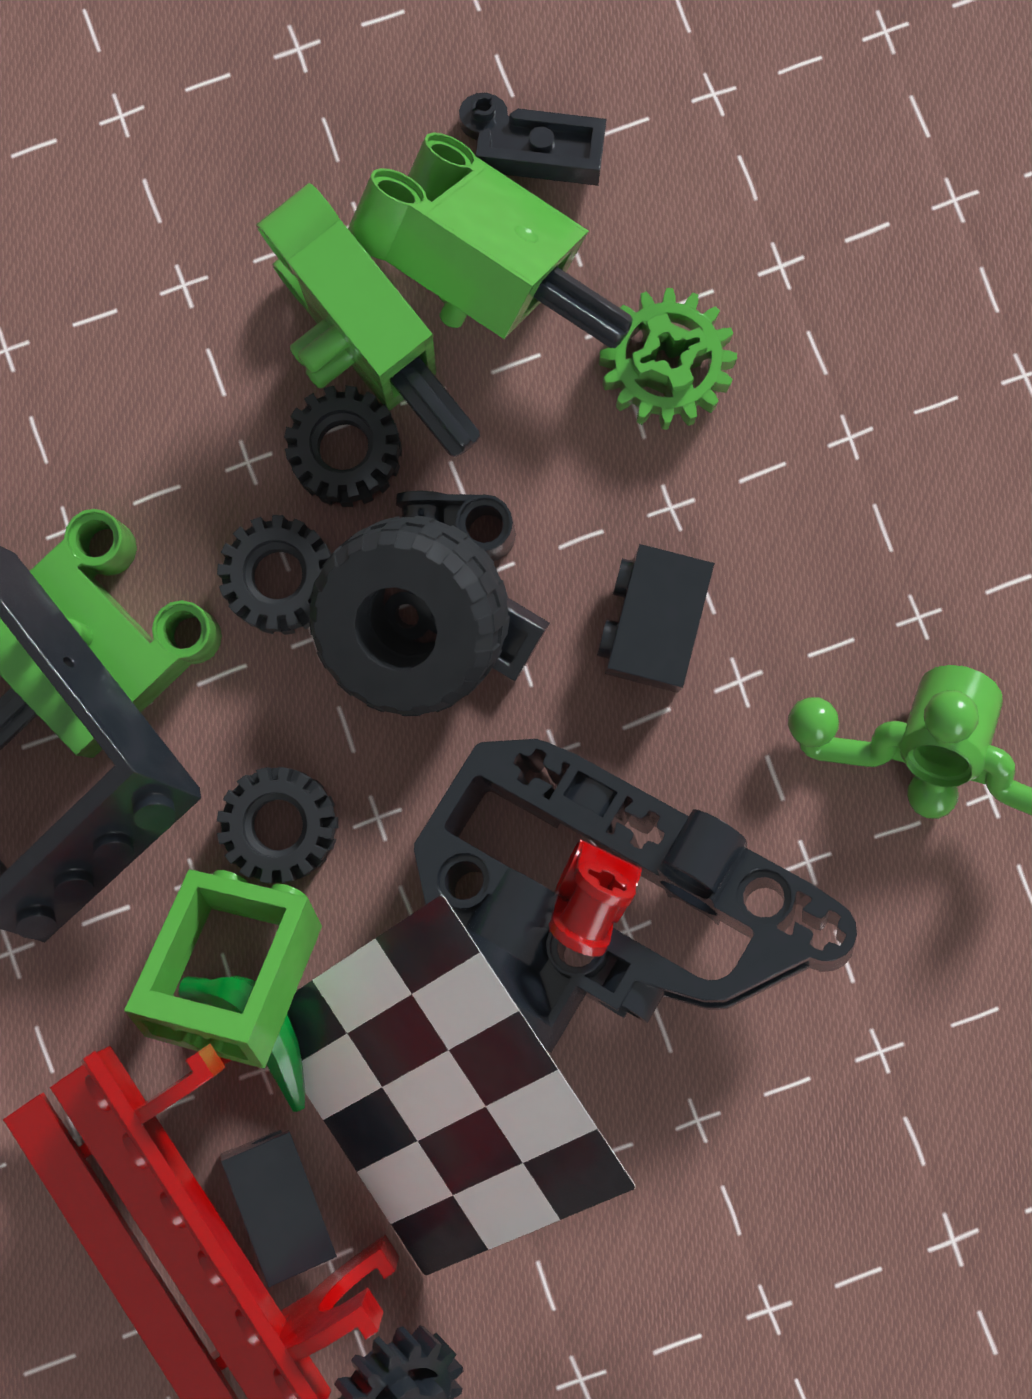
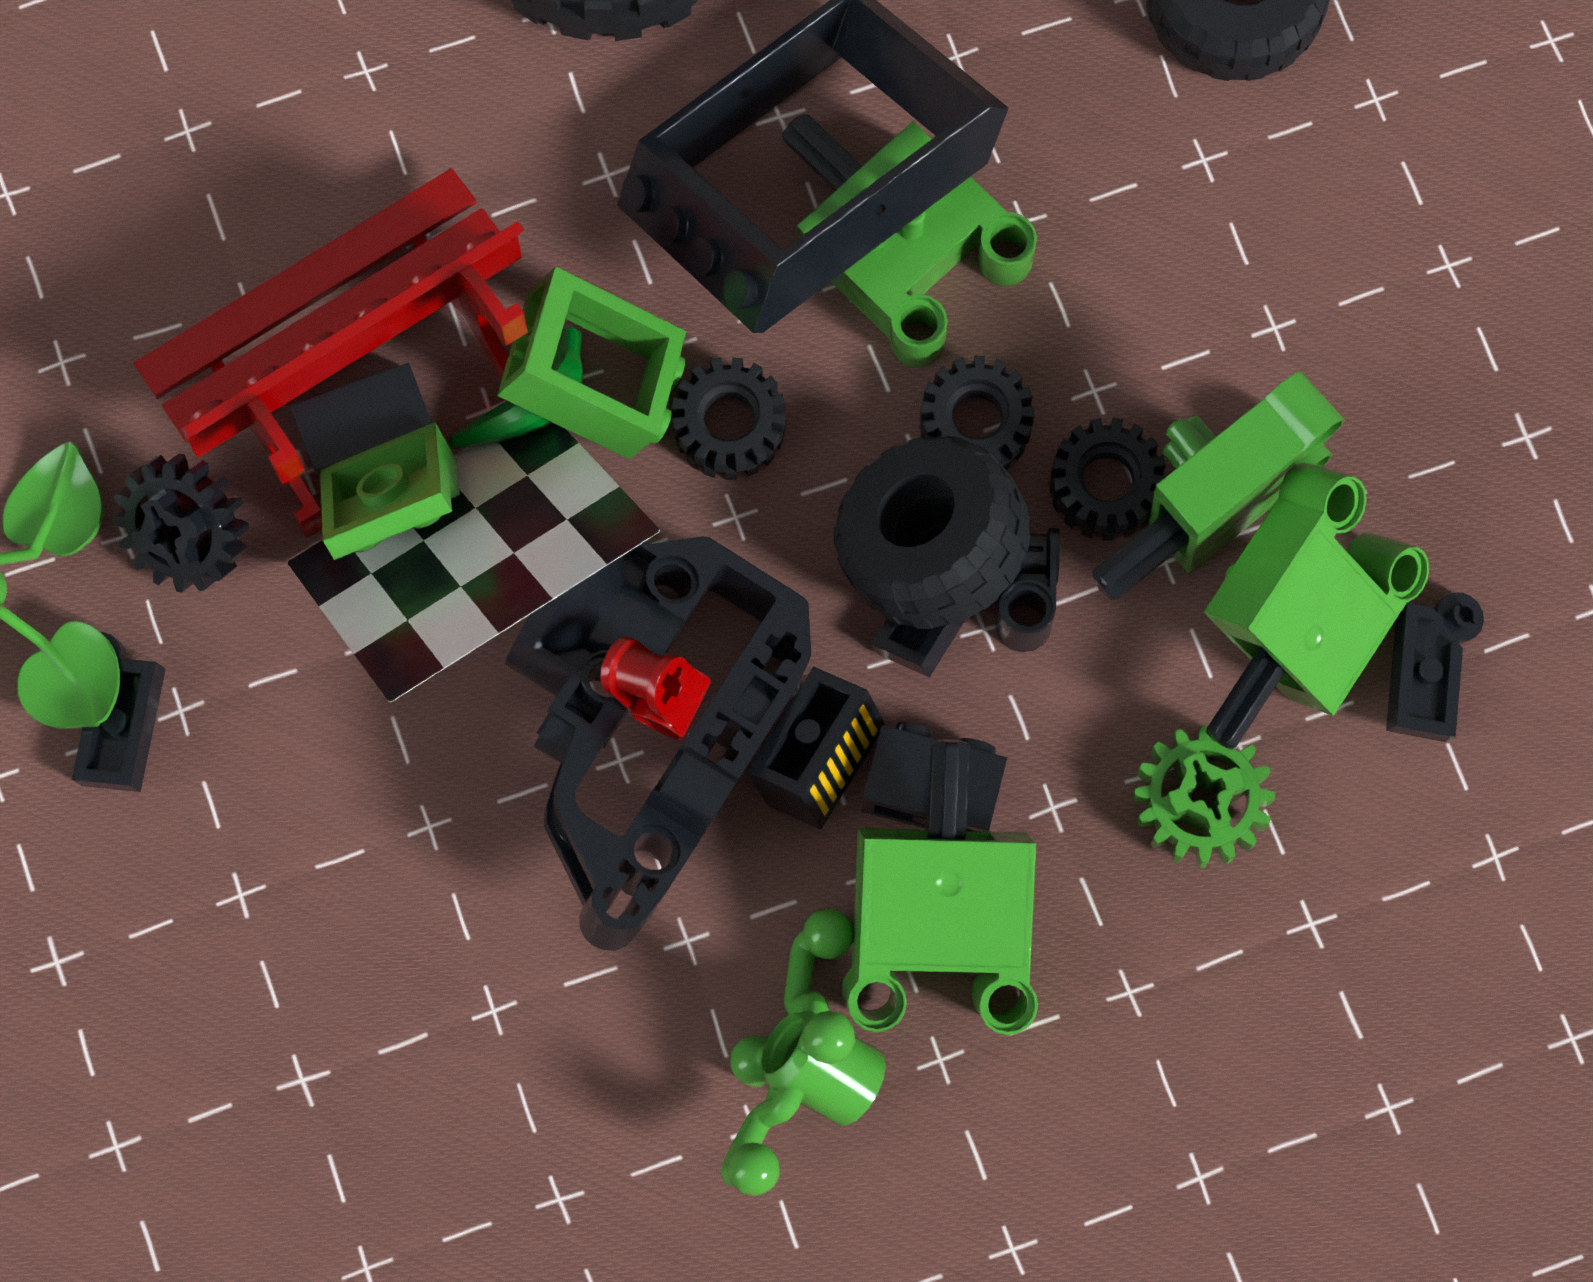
camera: 85 degrees right, 10 degrees down
none -> bright green plate [320,422,460,560]
none -> black brick [747,666,886,830]
none -> bright green piece [841,739,1038,1035]

